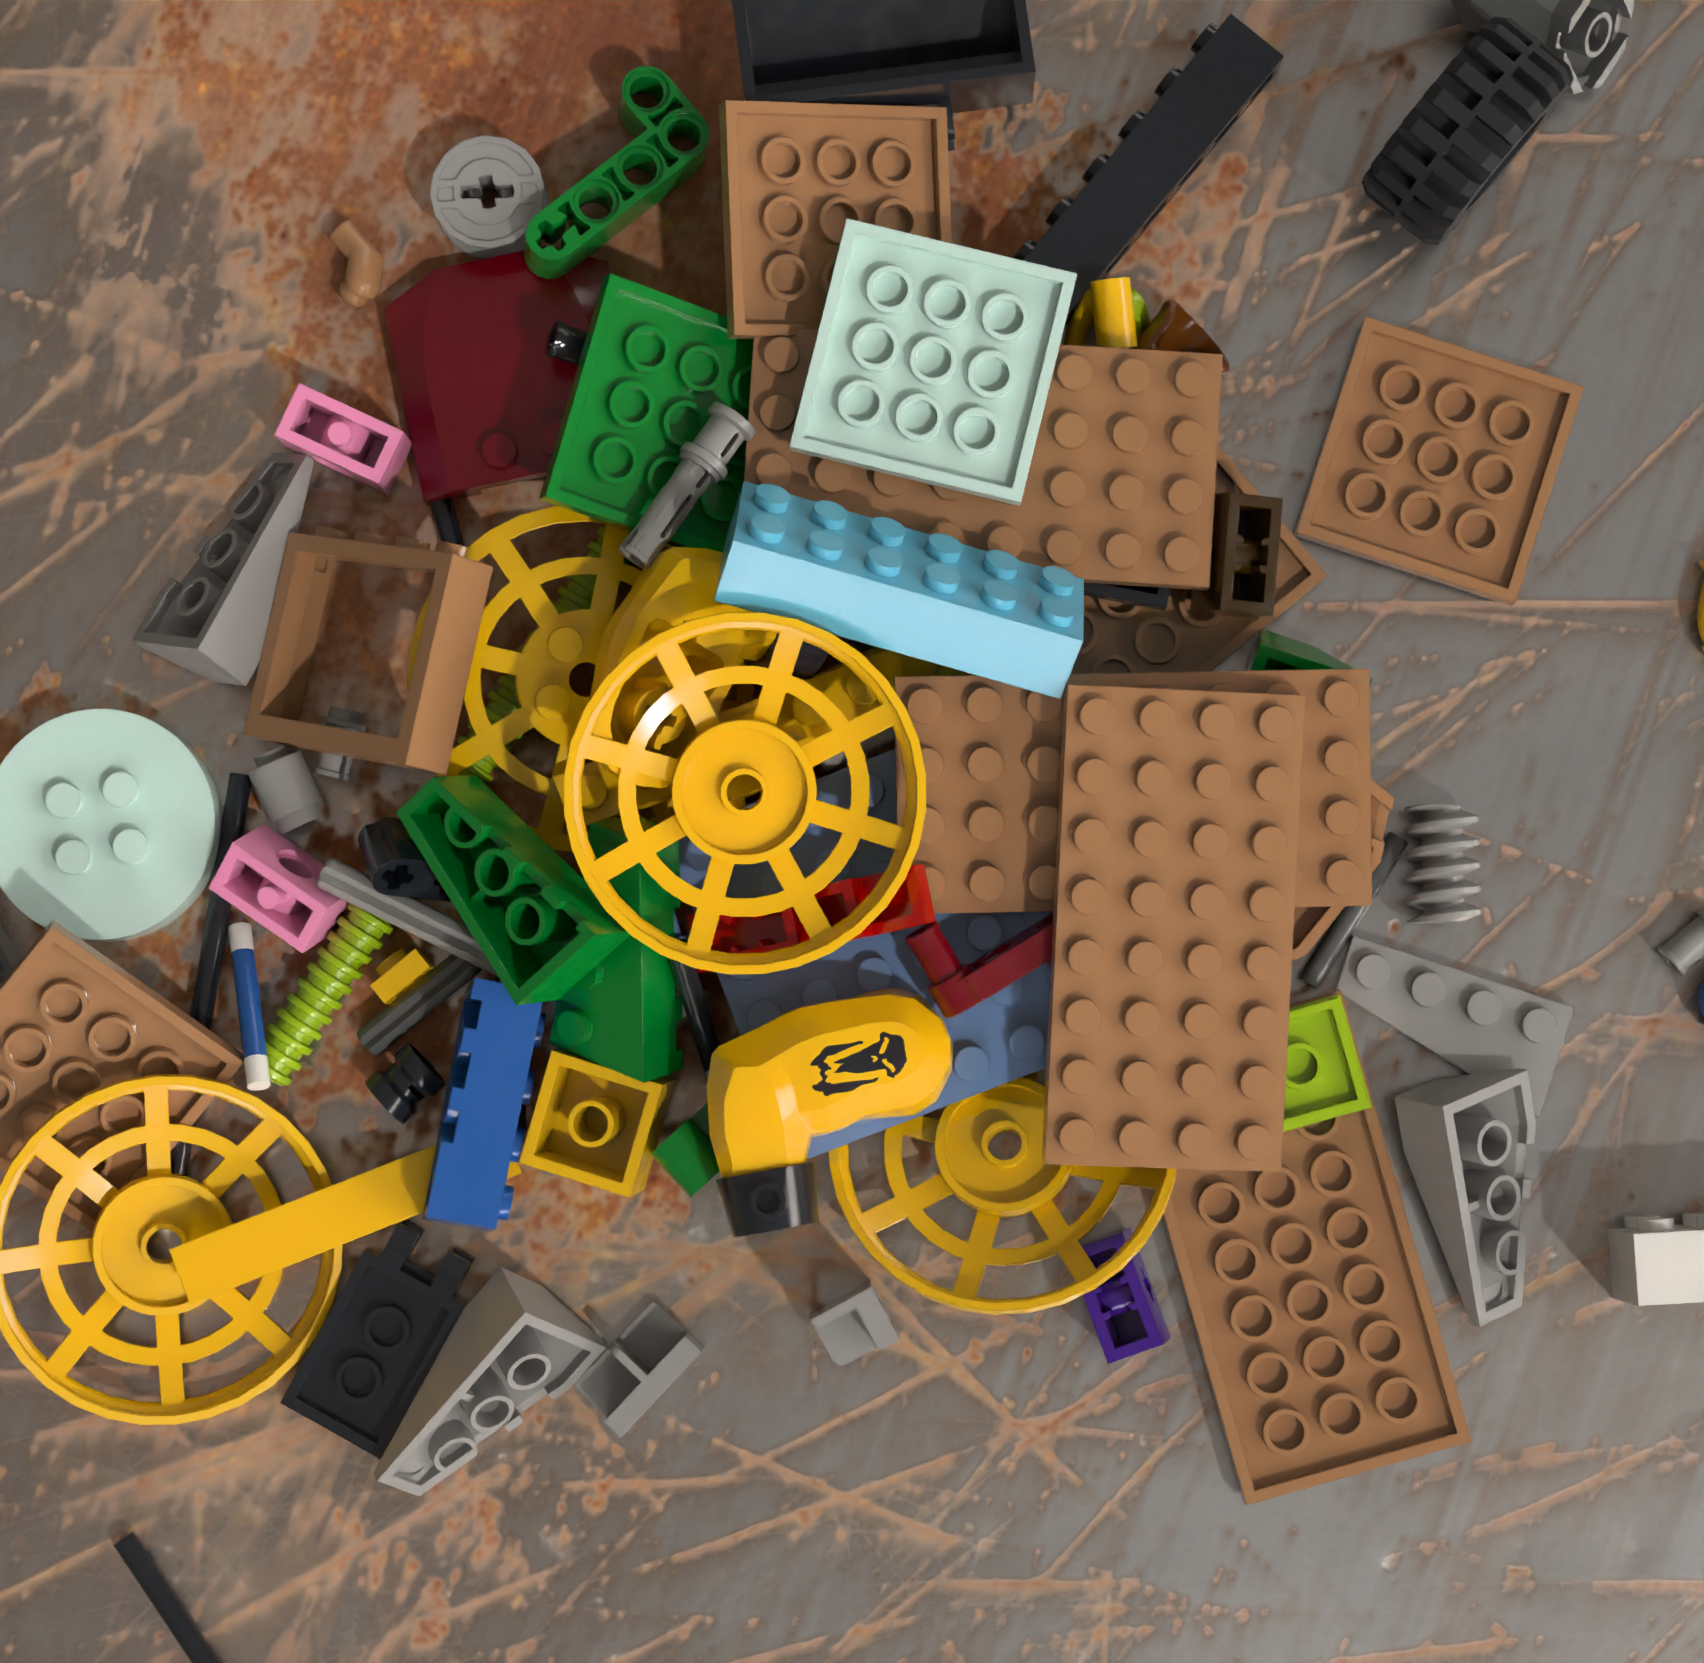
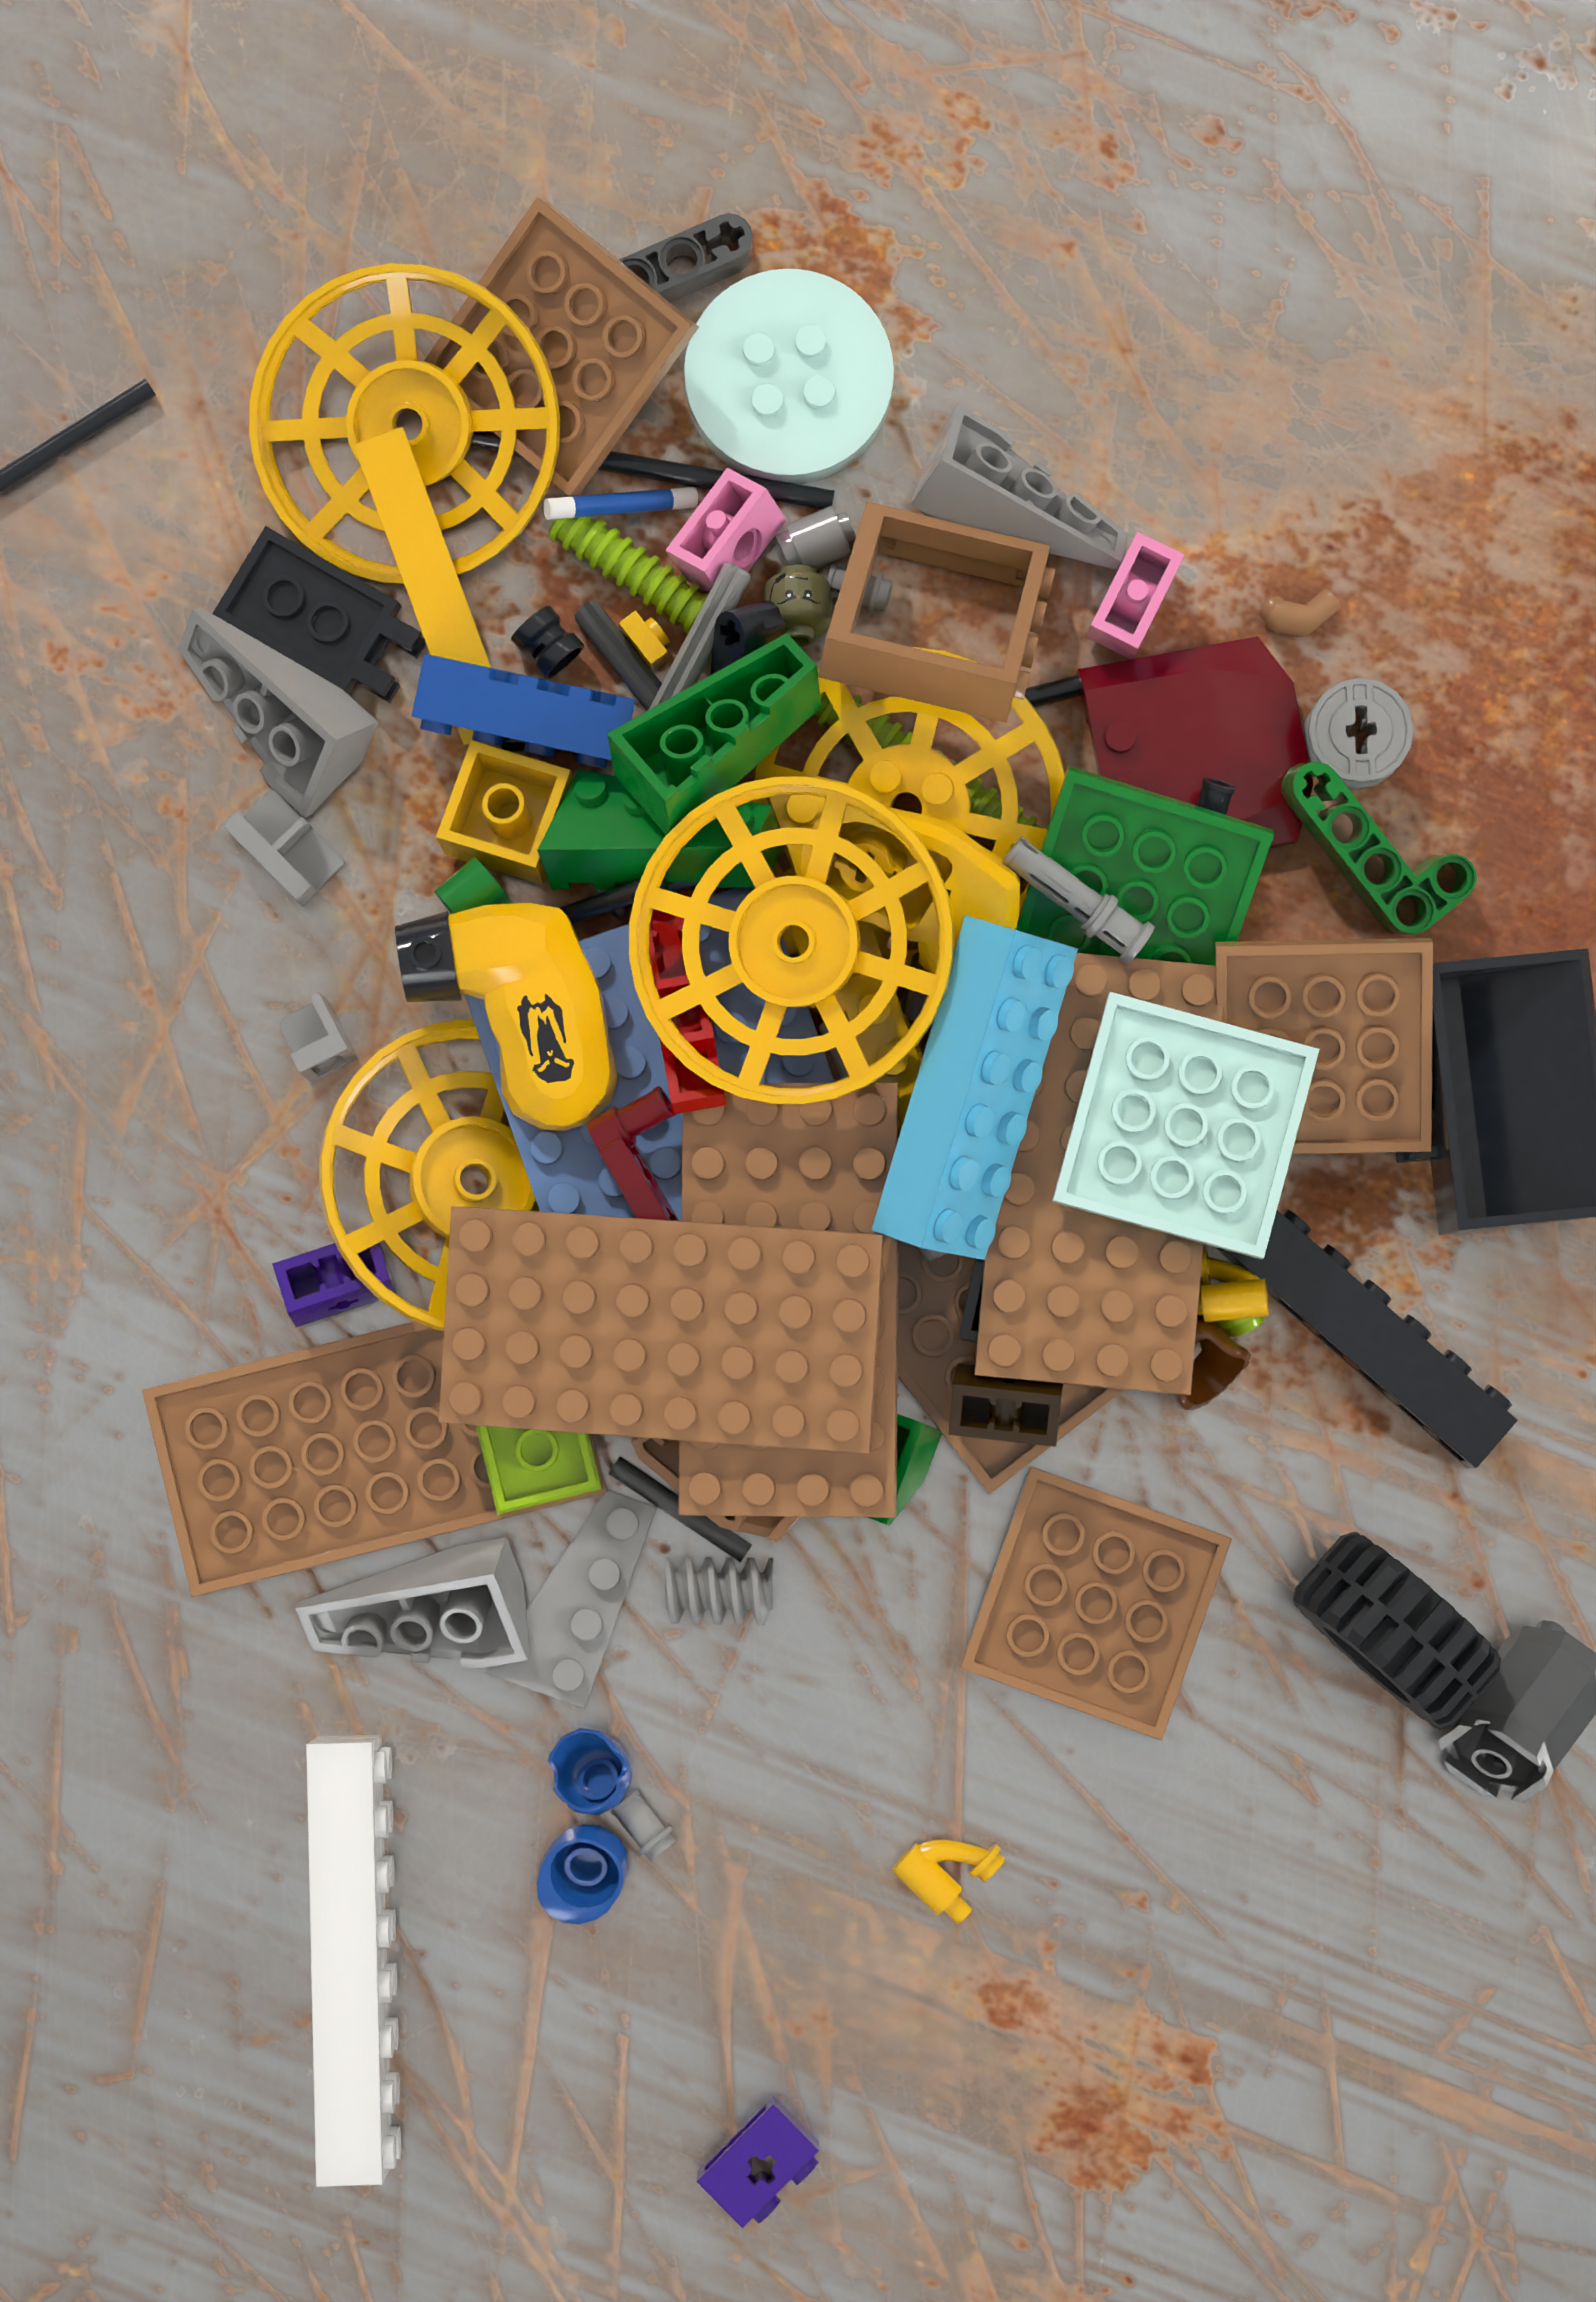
camera: 85 degrees right, 0 degrees up
none -> blue hair [548,1728,632,1815]
none -> olive head [763,564,832,647]

